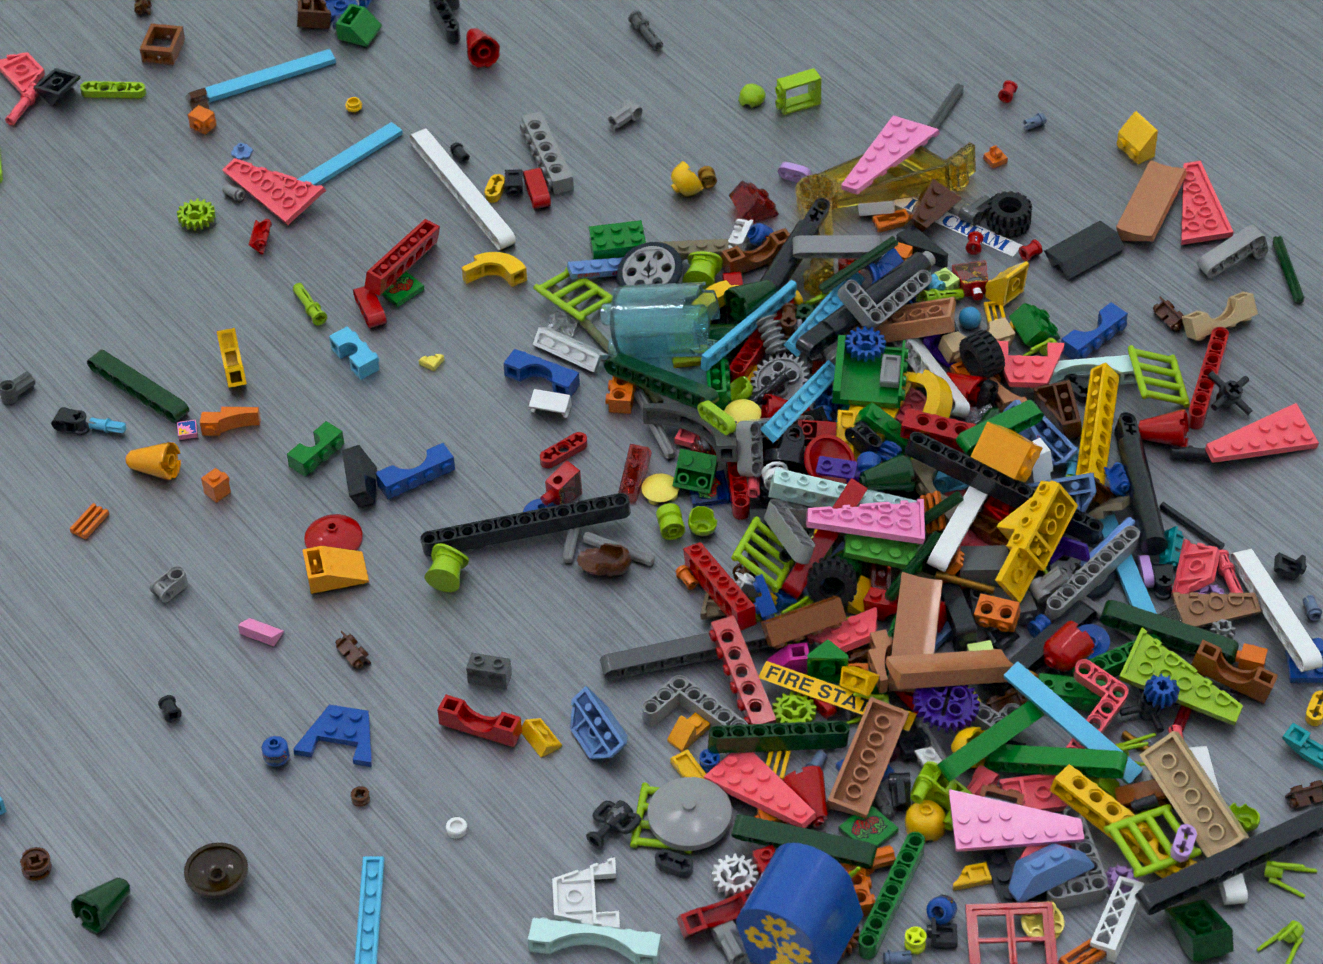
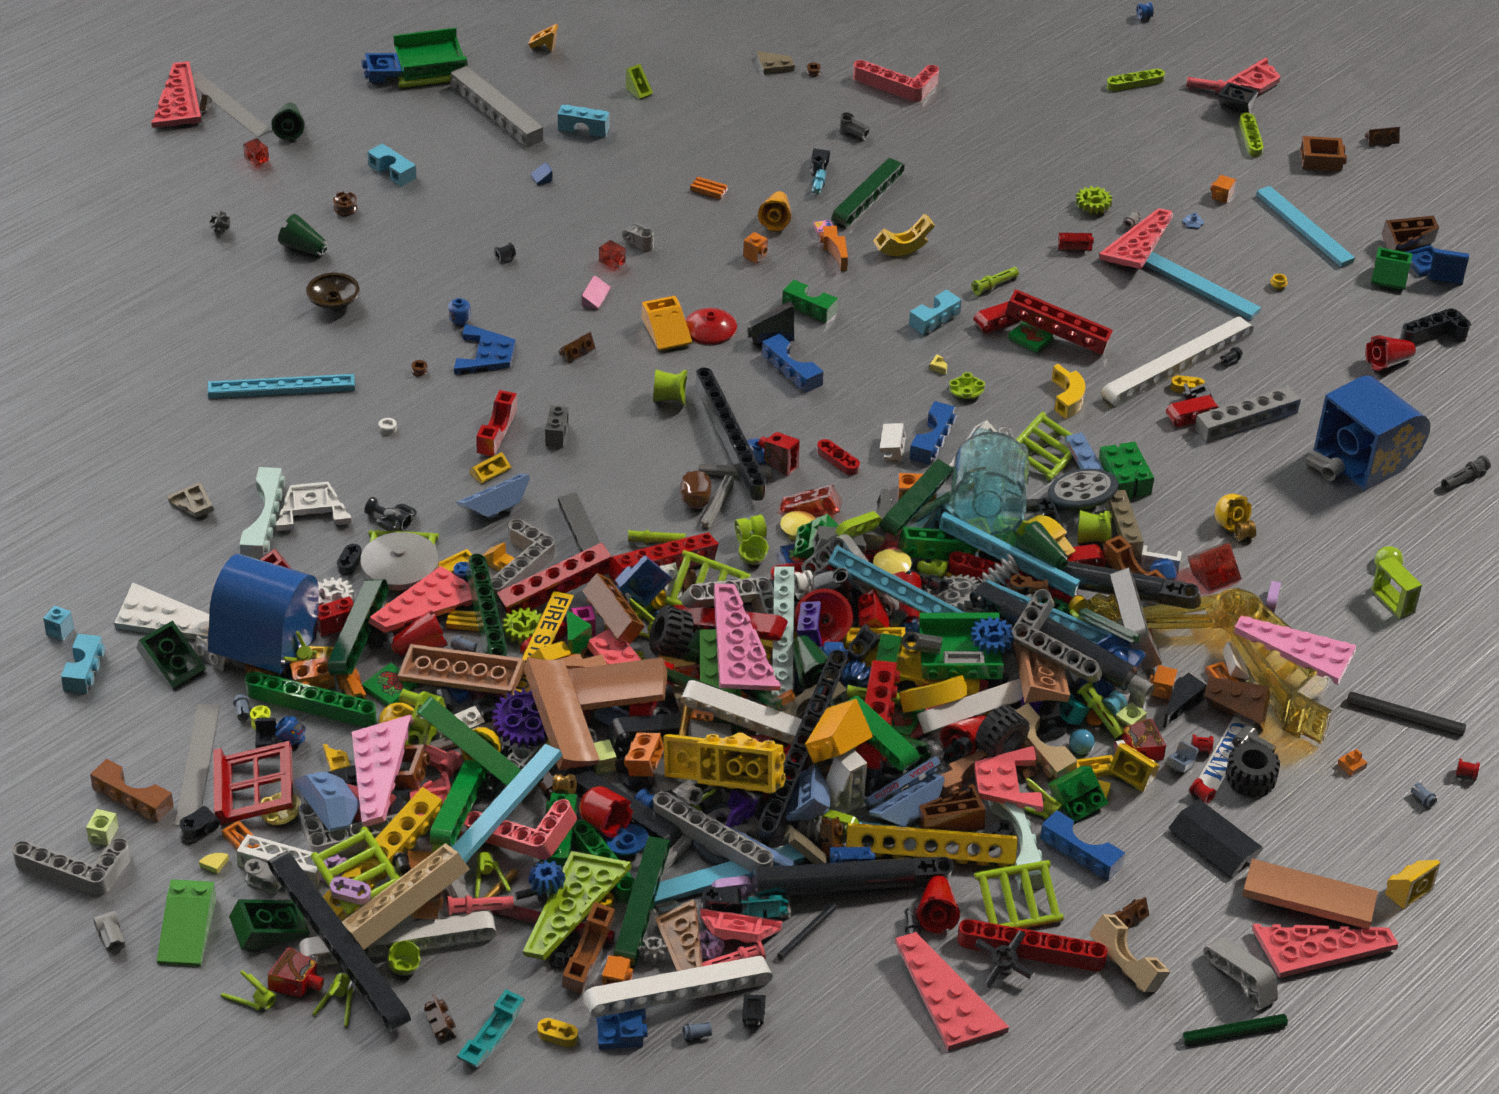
camera: 80 degrees right, 5 degrees down
reddish brown slope [185,88,209,110] -> none
none -> light grey piece [244,859,281,894]
none -> red torso [268,947,324,997]
none -> slope [531,163,553,185]
none -> clear red brick [599,240,626,270]
none -> lime pin [628,529,686,545]
none -> dark grey piece [902,632,943,655]
none -> lime dish [949,372,985,399]
none -> sand blue bracket [1165,741,1199,773]
none -> blue brick [1313,376,1430,491]

